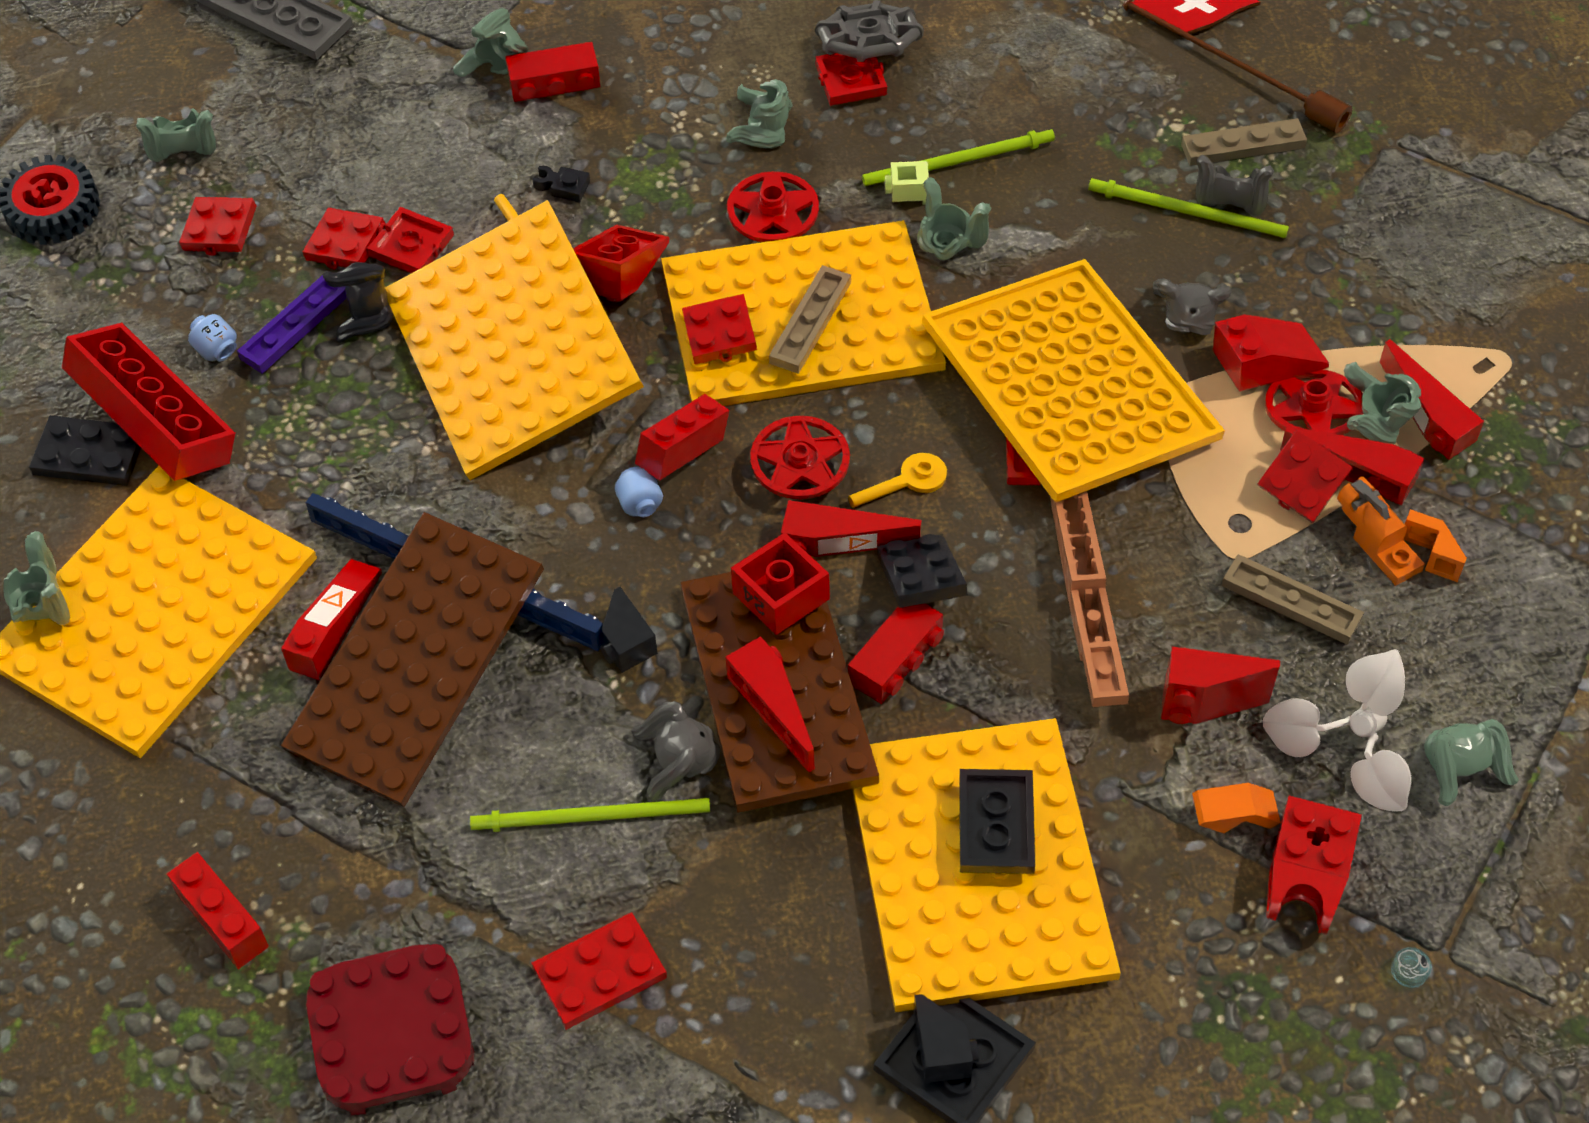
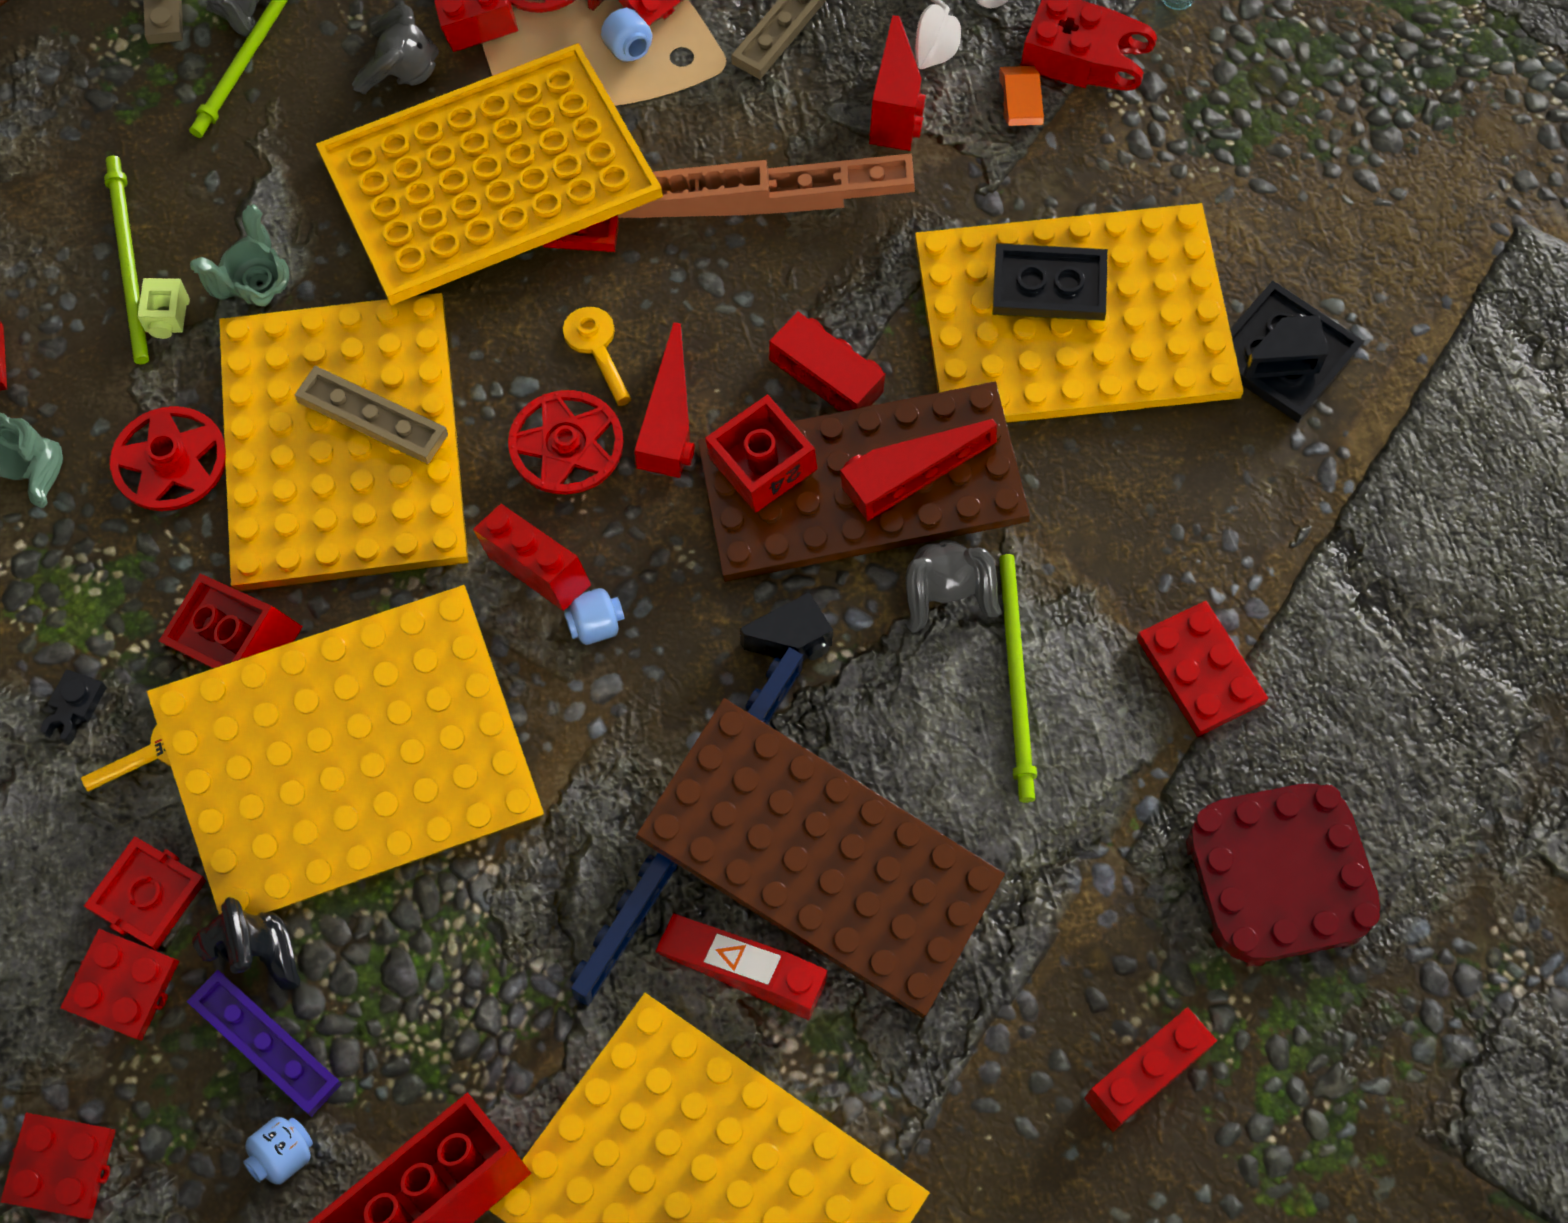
camera: 90 degrees left, 10 degrees up
red plate [682,294,757,364] -> none
black plate [877,534,968,608] -> none
none -> light blue head [601,8,653,62]

